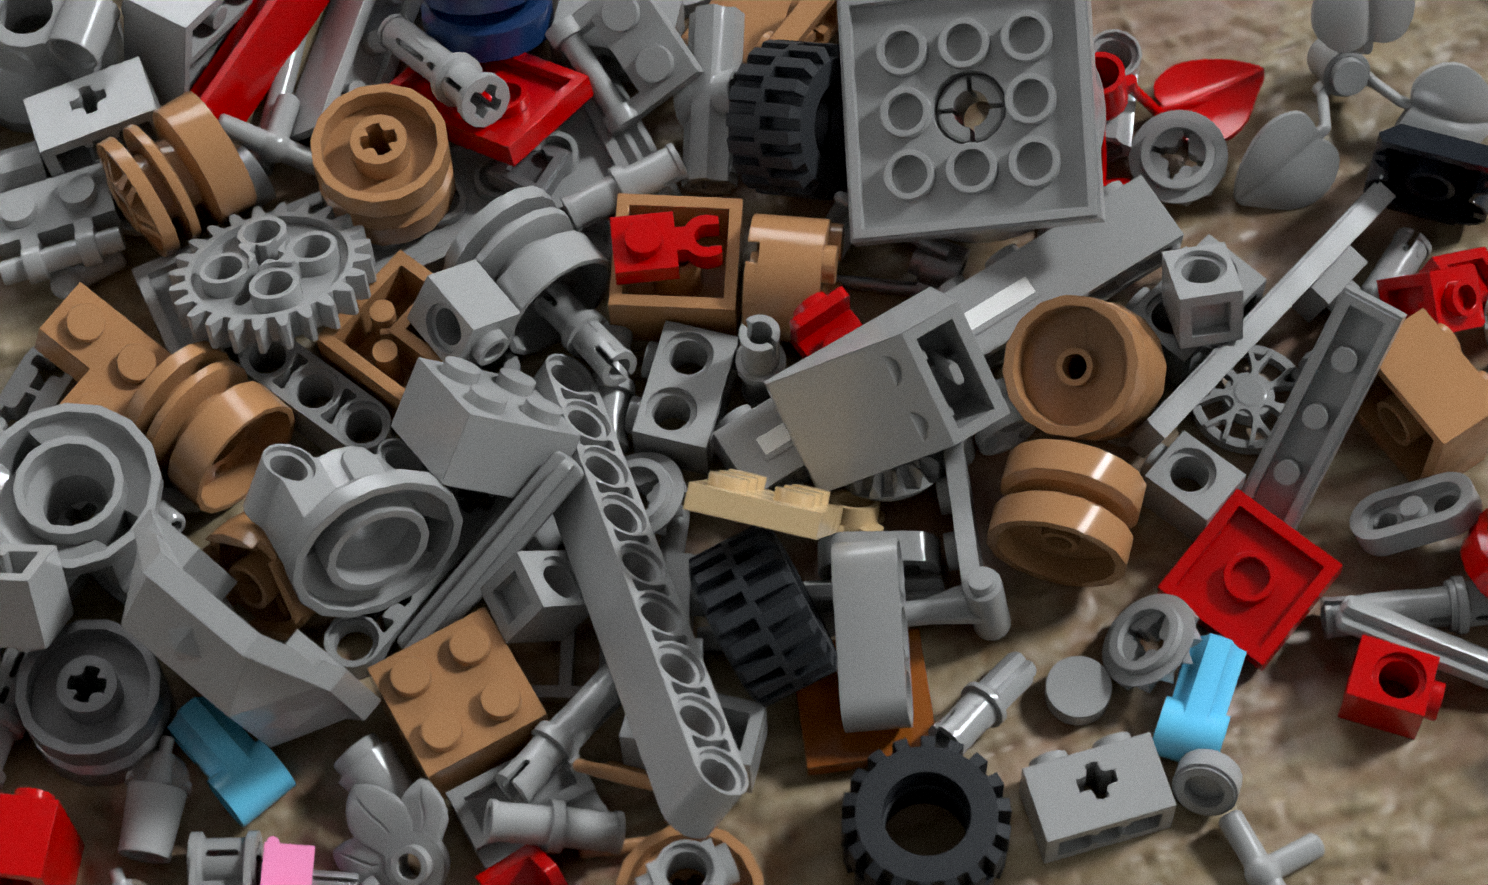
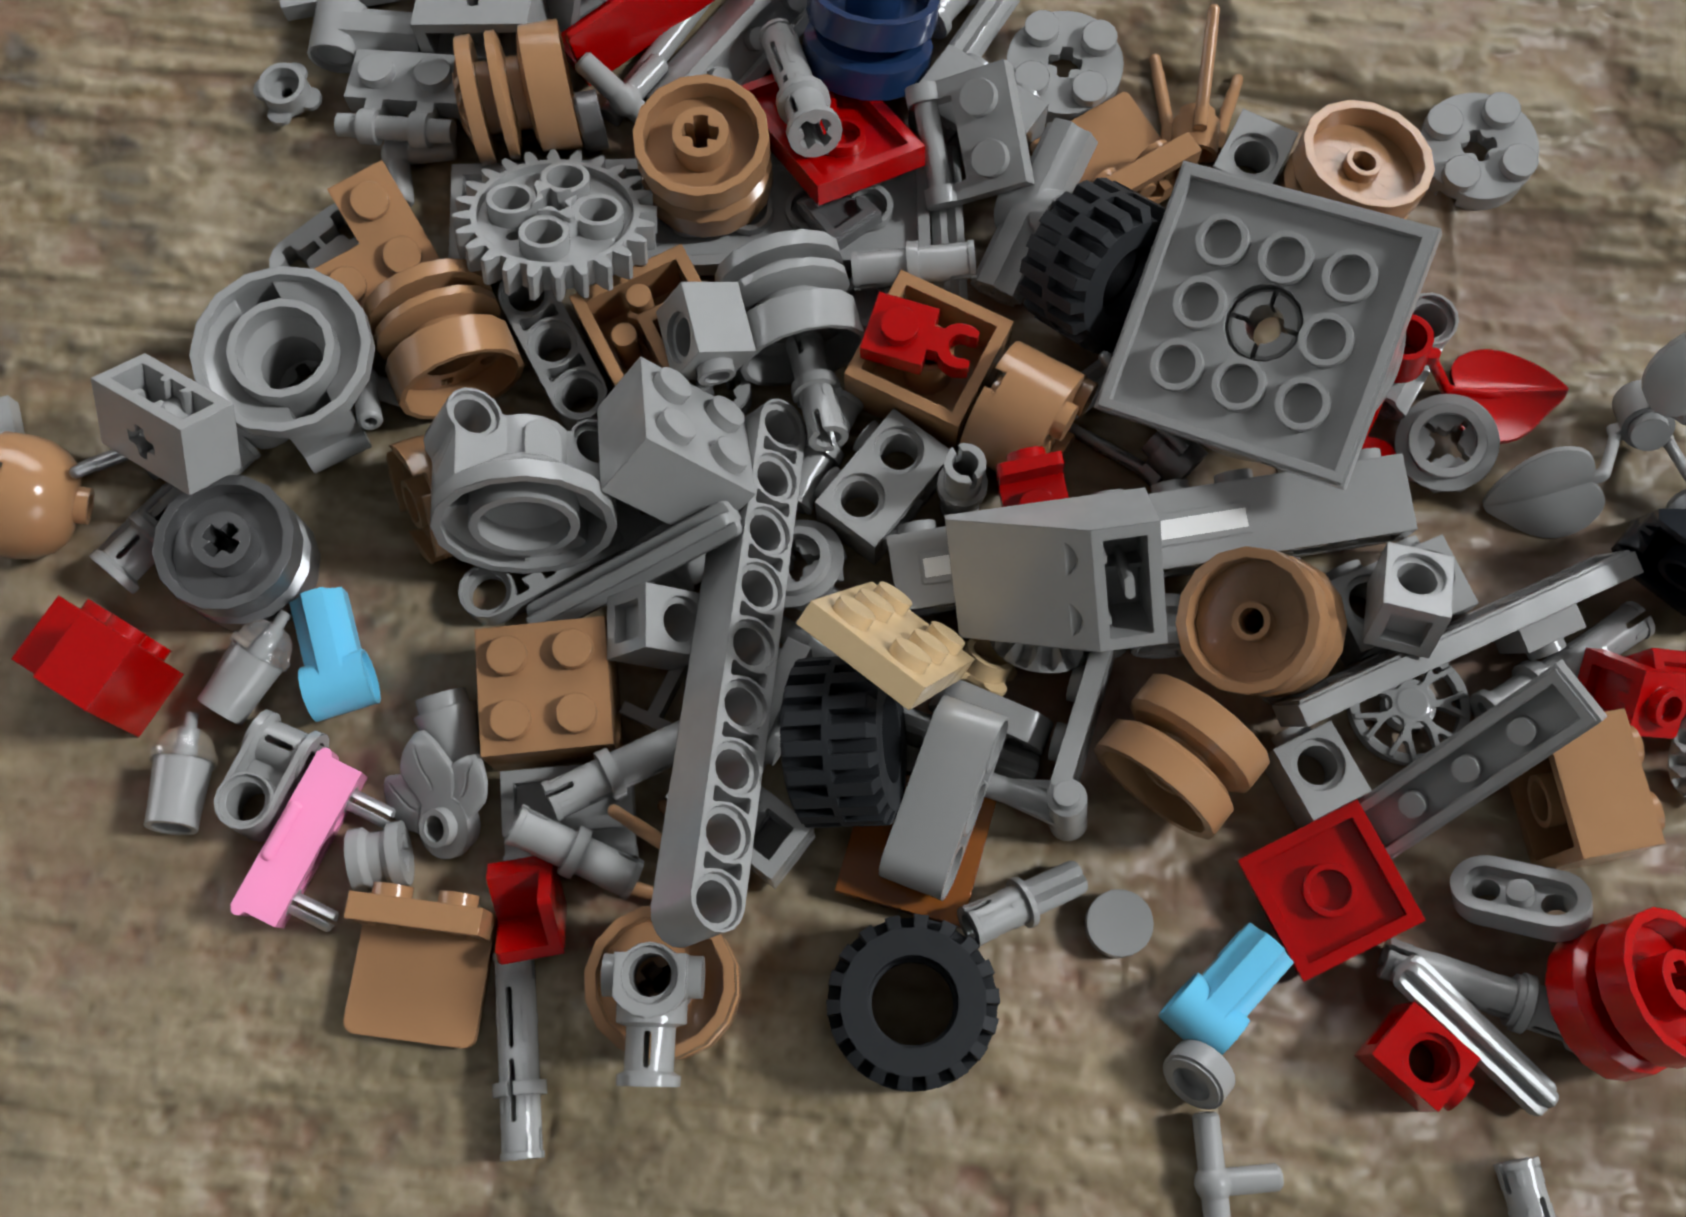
camera: 25 degrees right, 10 degrees up
light grey piece [121,509,381,748] -> none
light grey brick [1019,732,1177,864] -> none
light grey gear [1102,594,1202,694] -> none

